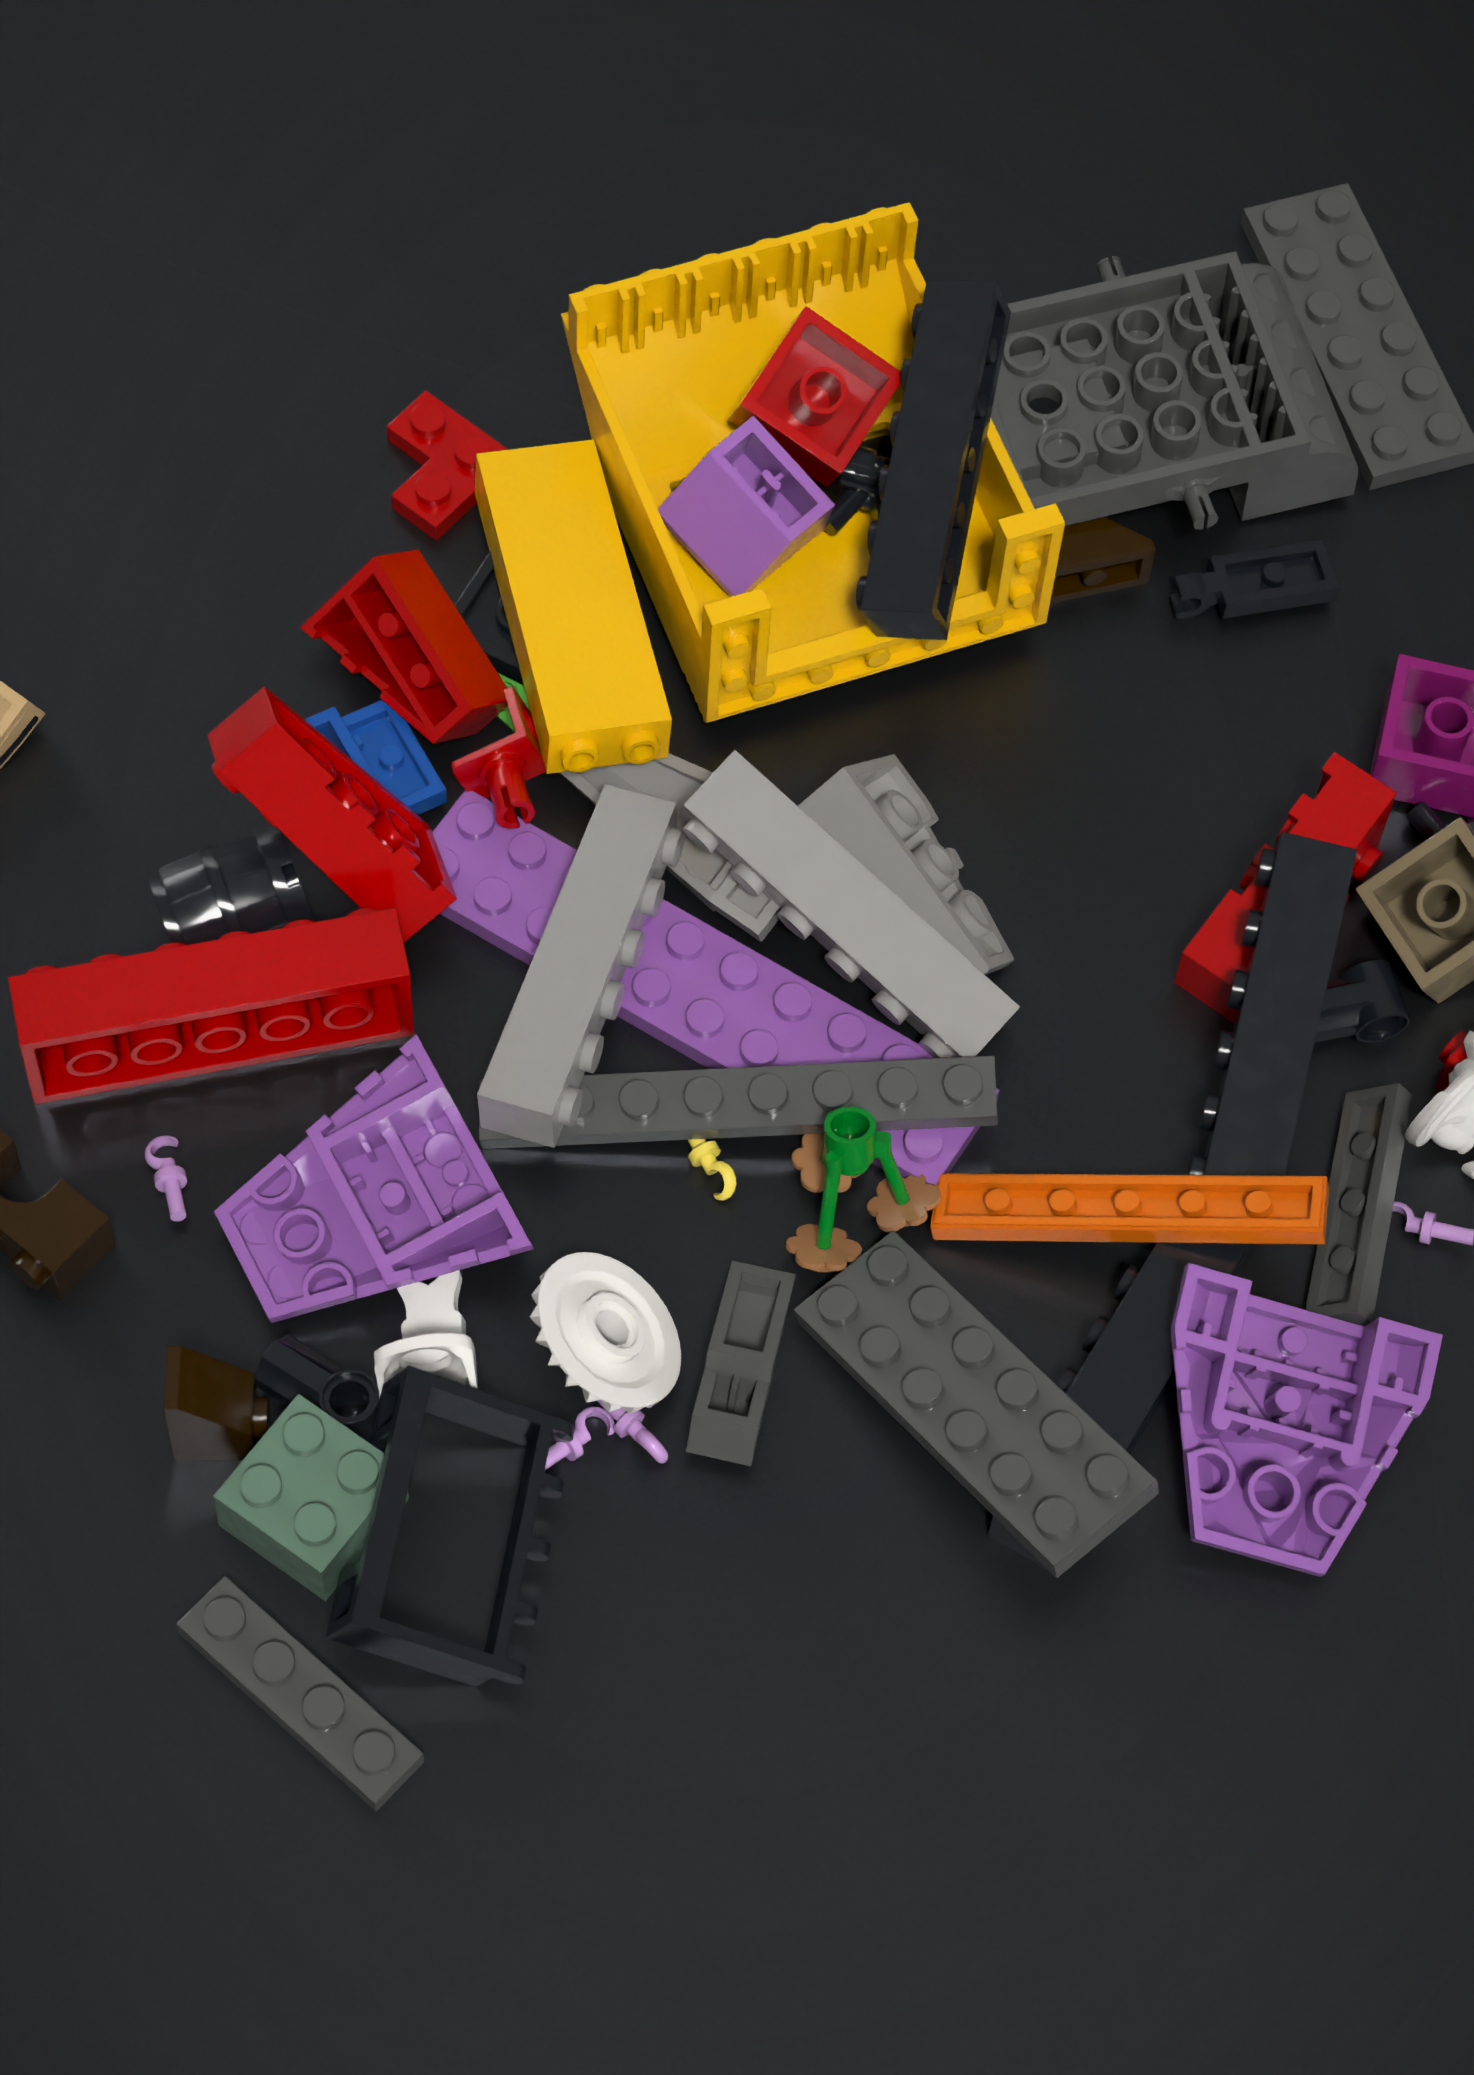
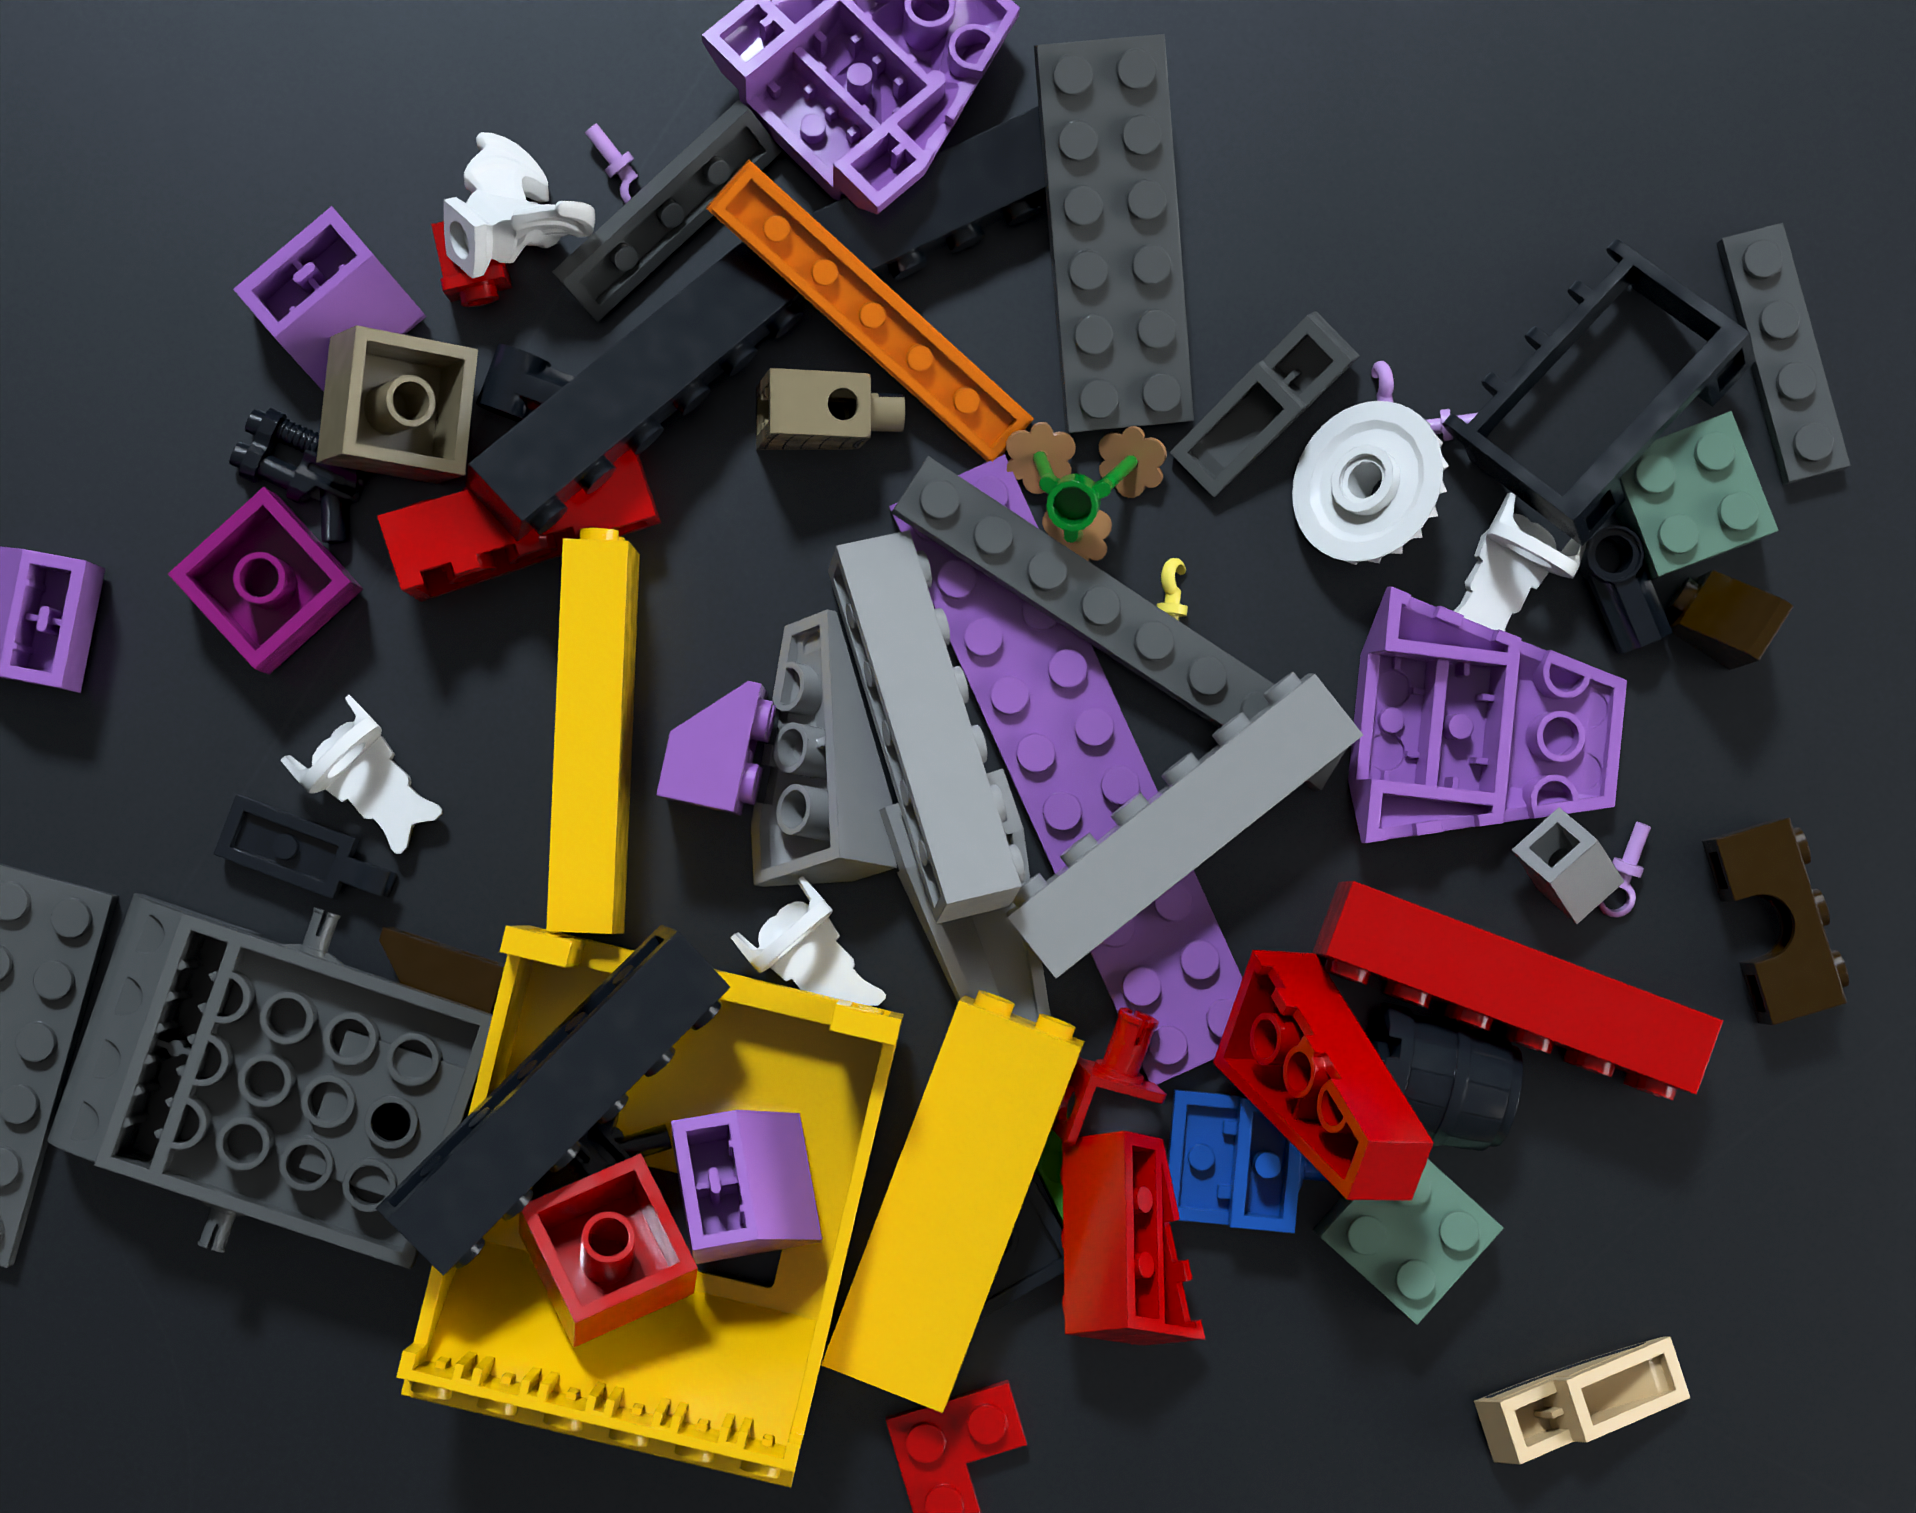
camera: 145 degrees left, 25 degrees up
none -> white hair [281,695,443,854]
none -> yellow brick [546,528,640,934]
none -> medium lavender slope [656,681,776,816]
none -> white hair [730,876,886,1006]
none -> dark tan torso [756,368,905,450]
none -> sand green brick [1312,1159,1504,1325]
none -> light grey brick [1512,807,1624,924]

